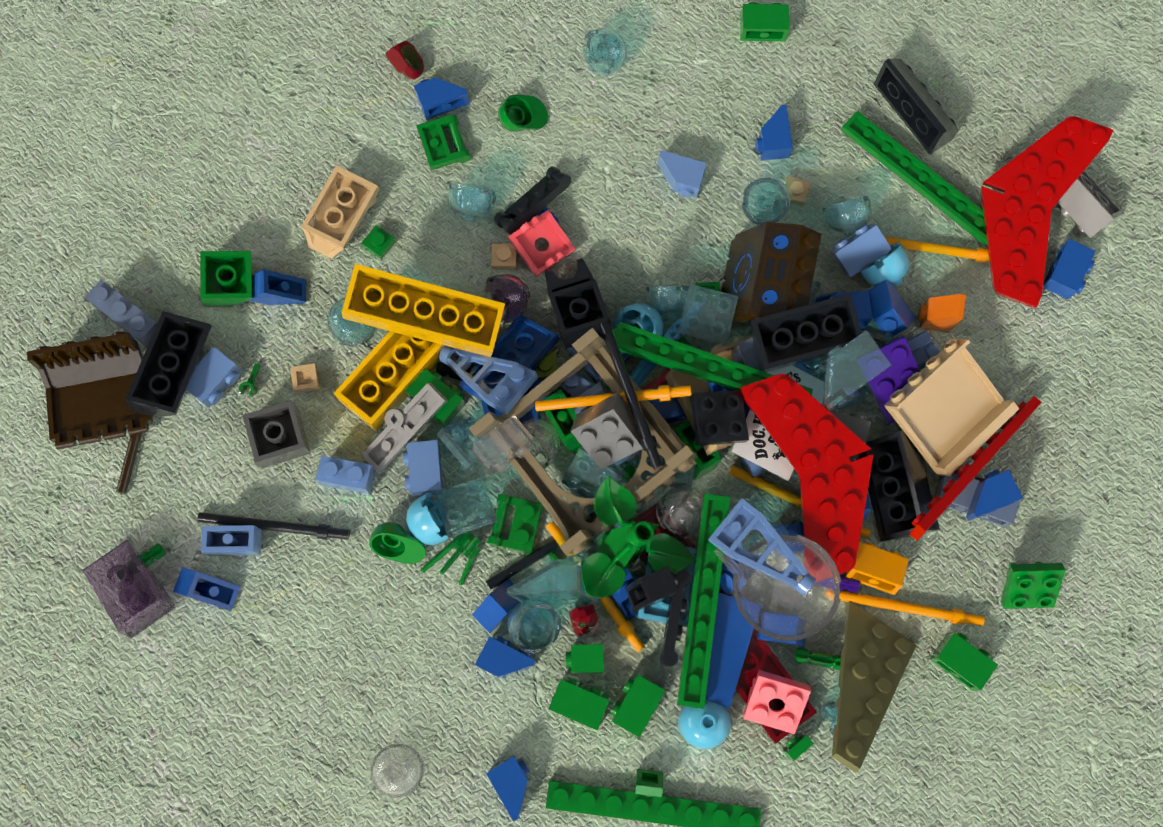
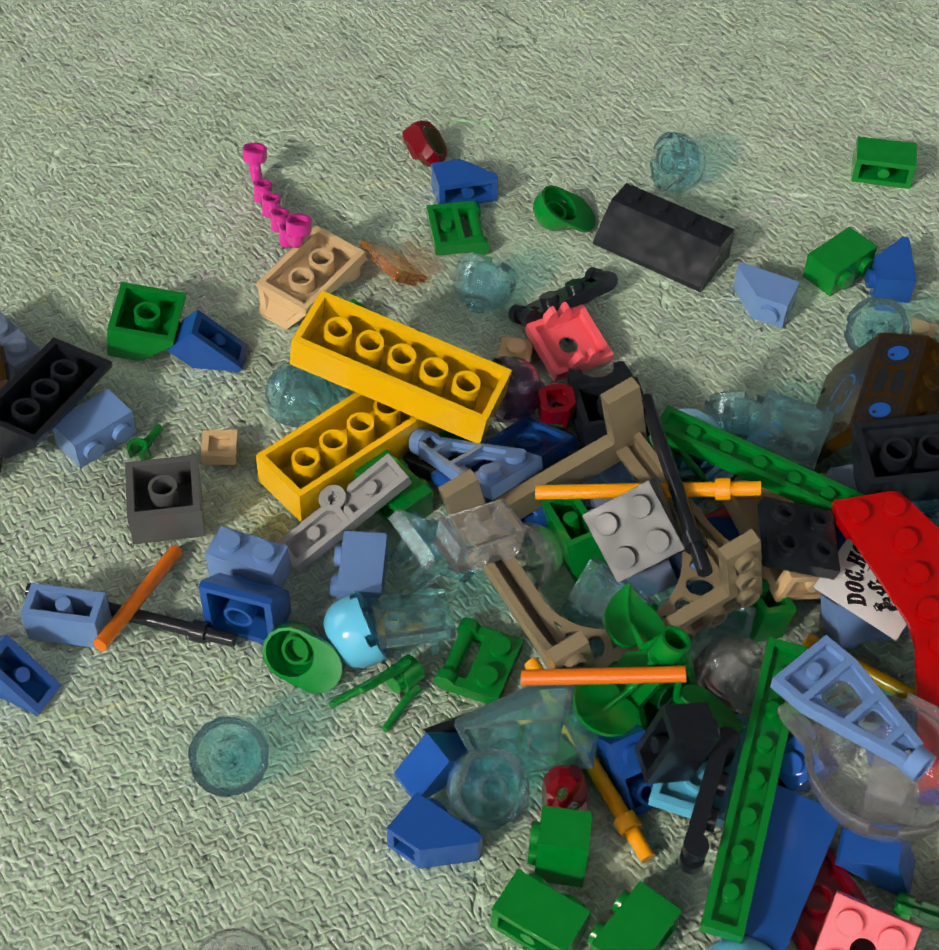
camera: 10 degrees right, 25 degrees down
none -> orange bar [93,545,183,651]
none -> clear light blue cylinder [188,715,270,797]
none -> blue slope [198,573,292,644]
none -> dark pink bar [243,142,312,248]
none -> clear orange piece [359,239,427,286]
none -> orange bar [521,666,687,686]
none -> dark red rock [537,383,576,429]
none -> black slope [593,183,735,293]
none -> green brick [802,227,878,297]

